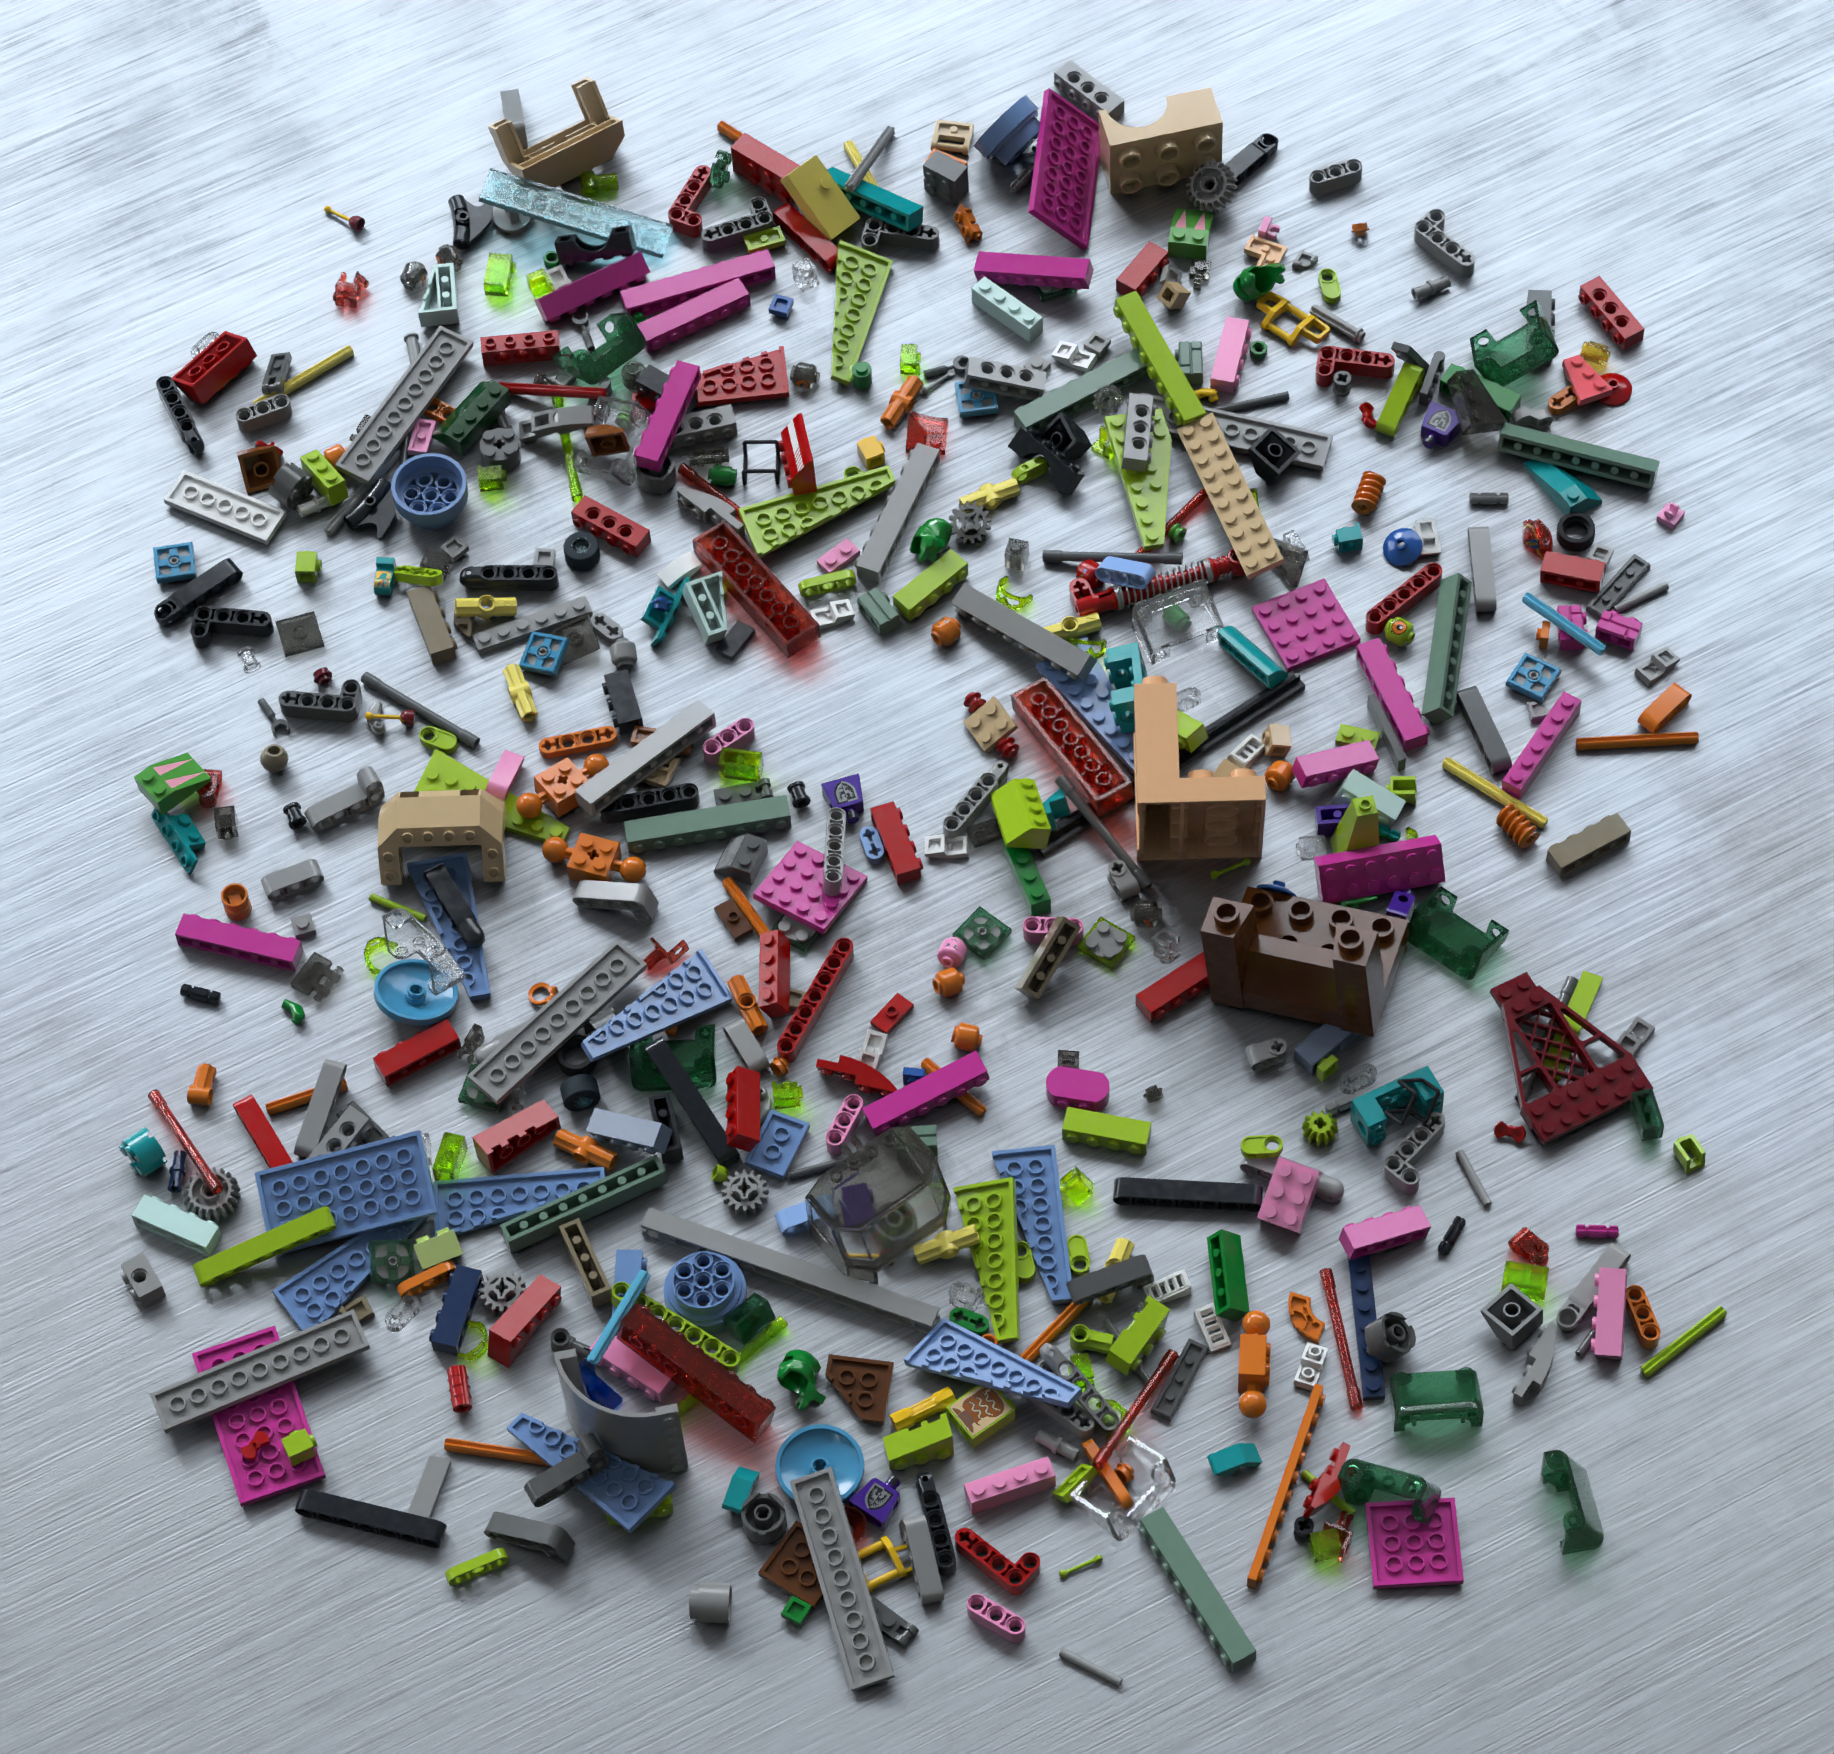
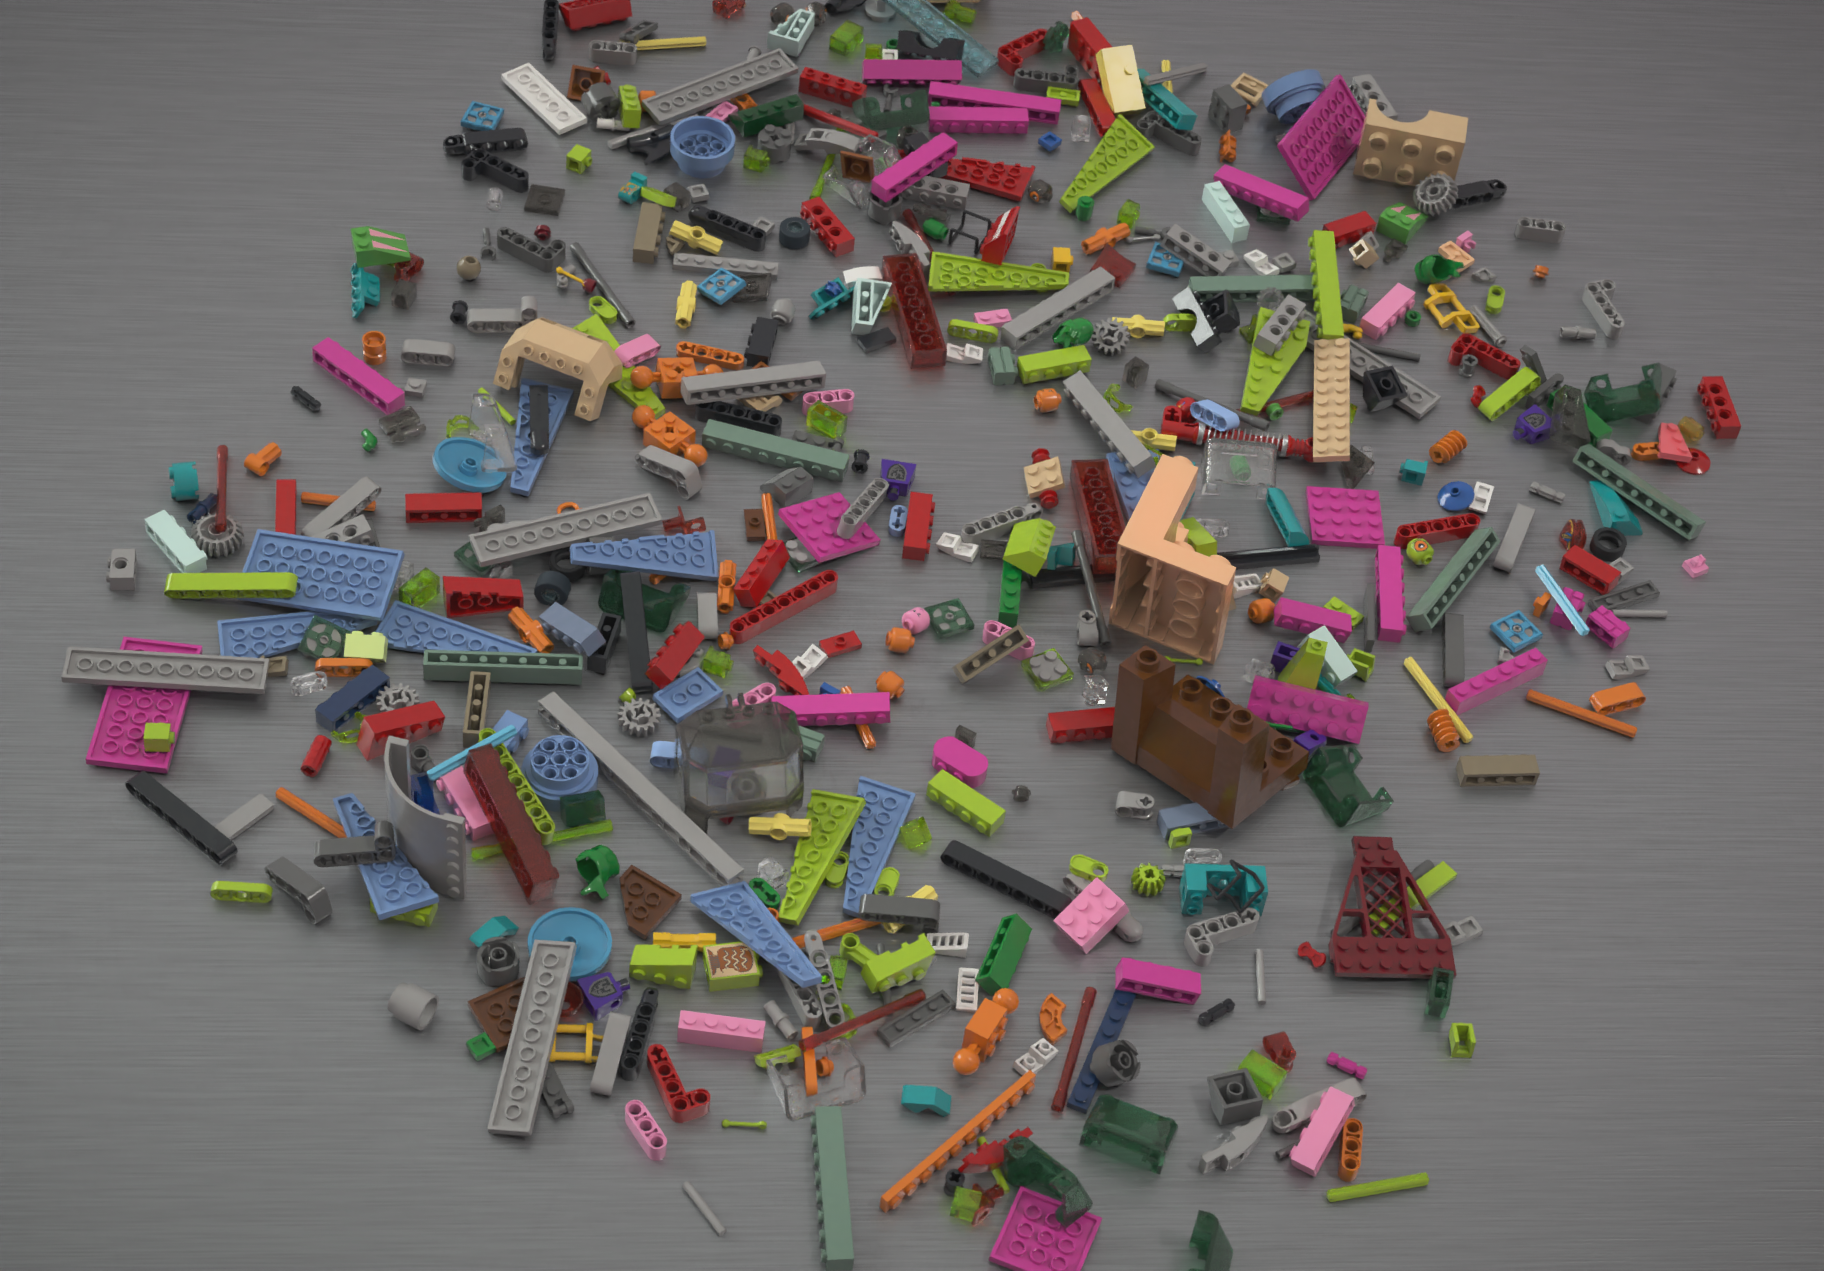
camera: 15 degrees right, 10 degrees down
red piece [241,1431,270,1461] -> none
light grey beam [590,613,624,644] -> none

